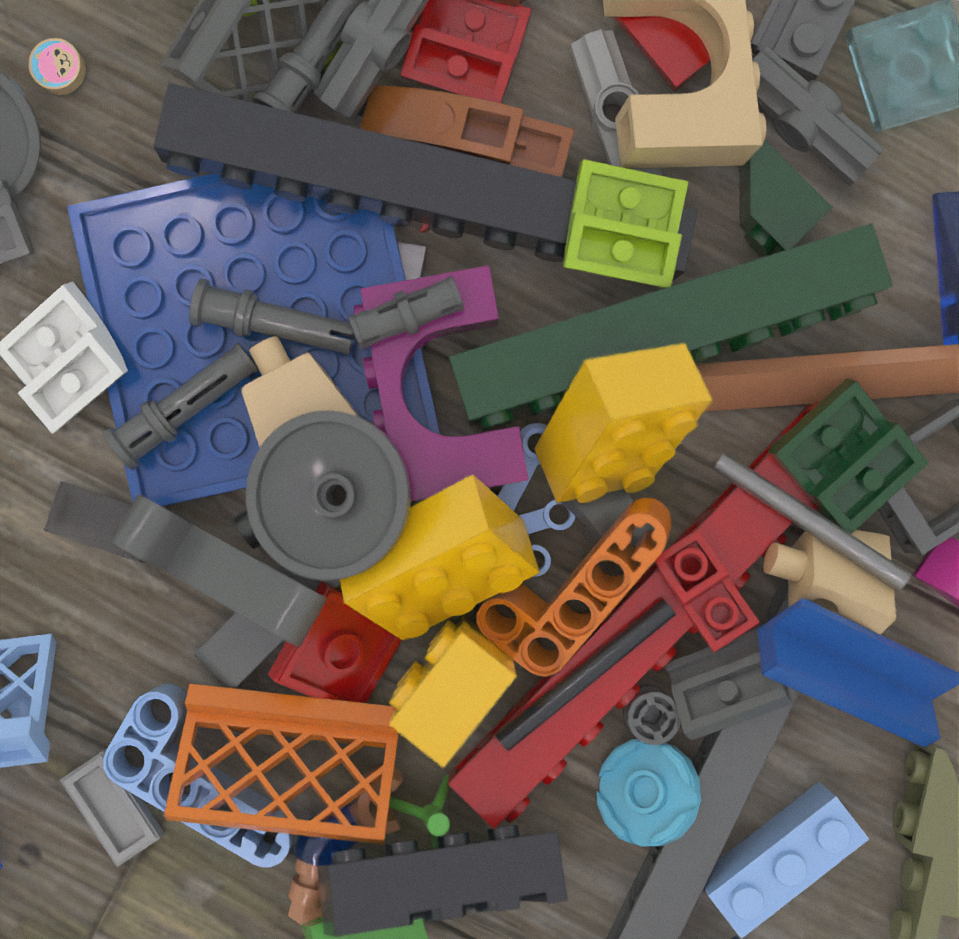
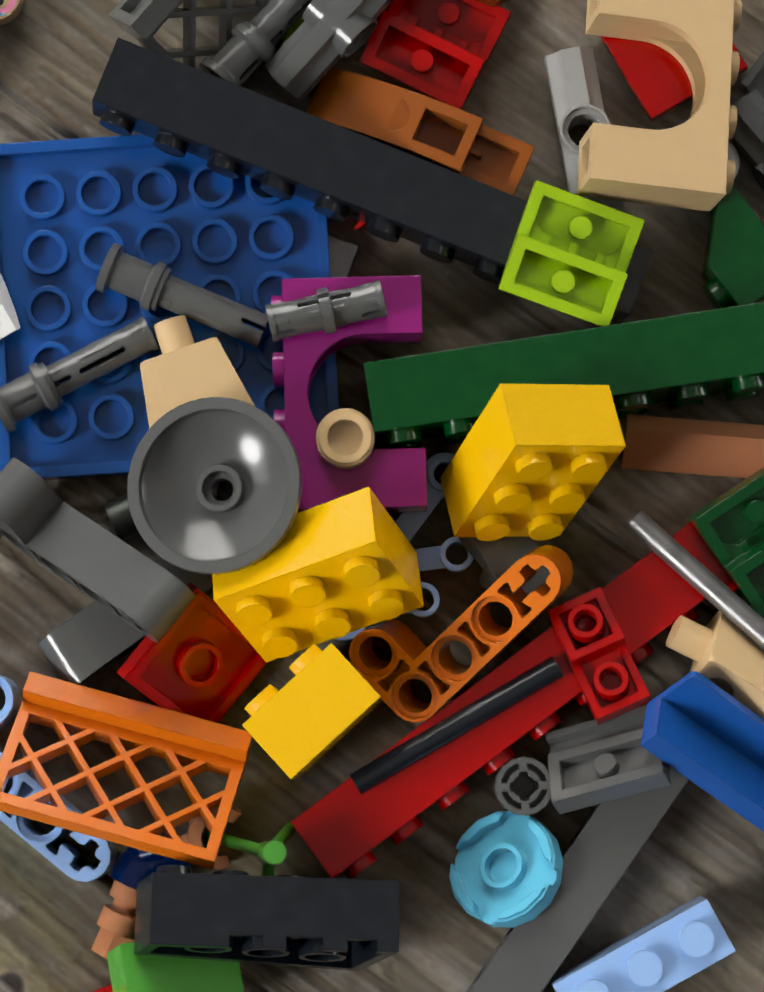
camera: 15 degrees right, 5 degrees down
none -> tan tile [316,408,375,469]

